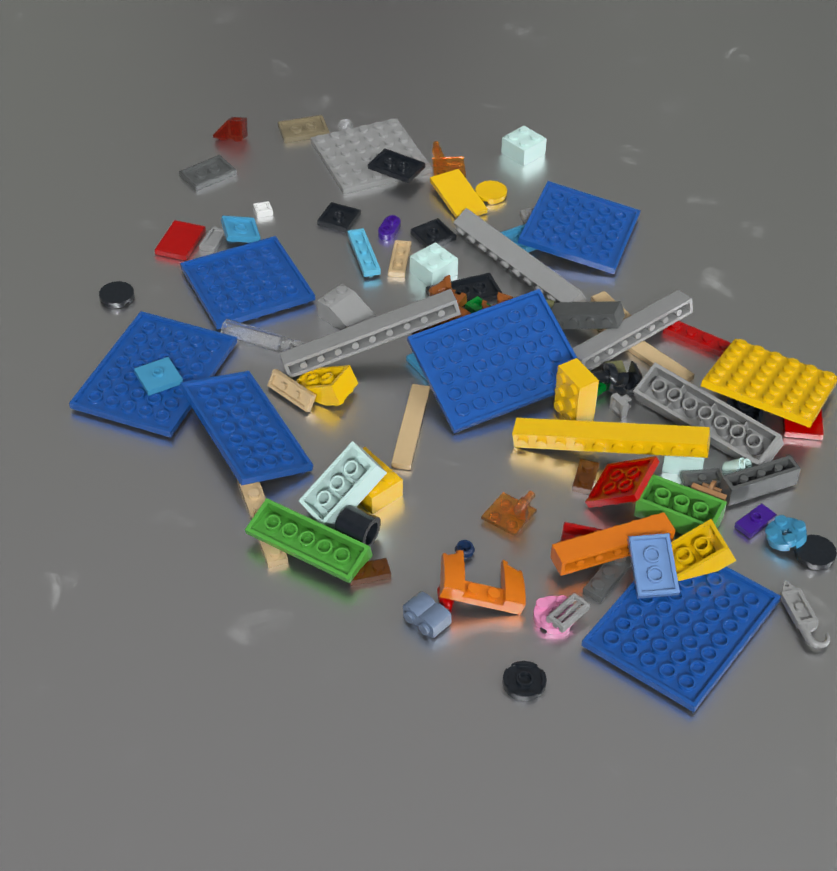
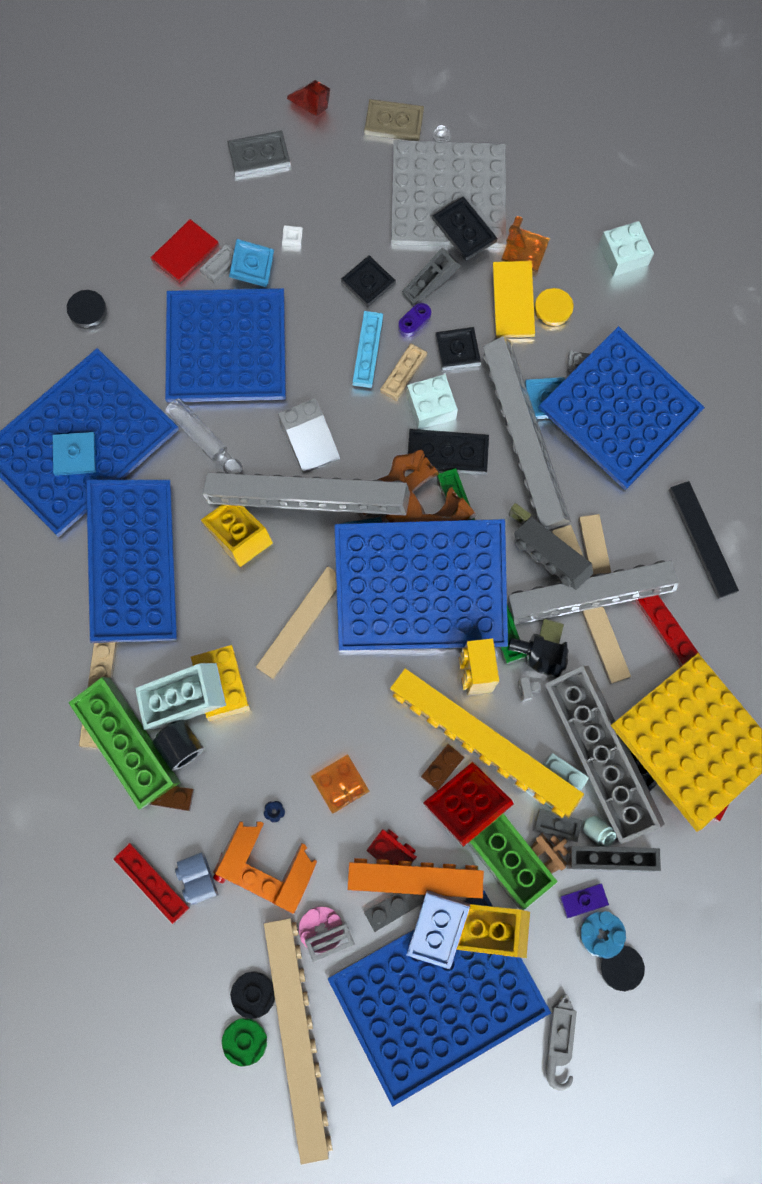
camera: 20 degrees right, 30 degrees up
tan tile [267,369,316,412] -> none
none -> red plate [113,843,190,924]
none -> green tile [222,1018,267,1067]
none -> tan brick [264,918,333,1165]
none -> dark grey slope [402,248,462,305]
none -> black tile [669,481,739,599]

